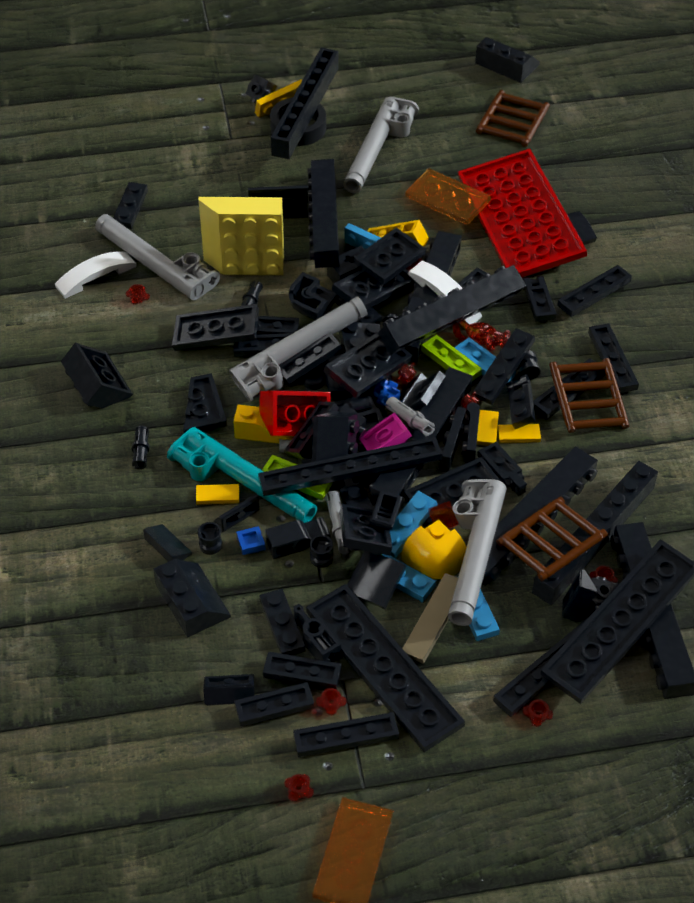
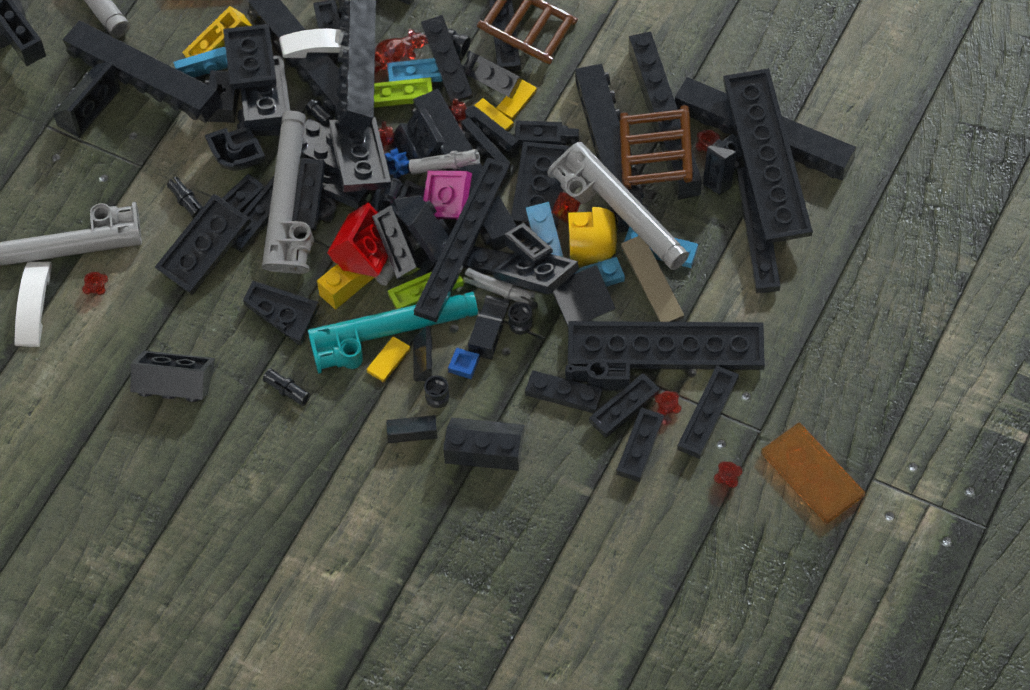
camera: 50 degrees left, 10 degrees up
light yellow slope [198,197,284,275] -> none
black slope [203,674,255,705] -> none
clear red plate [523,699,553,727] -> none

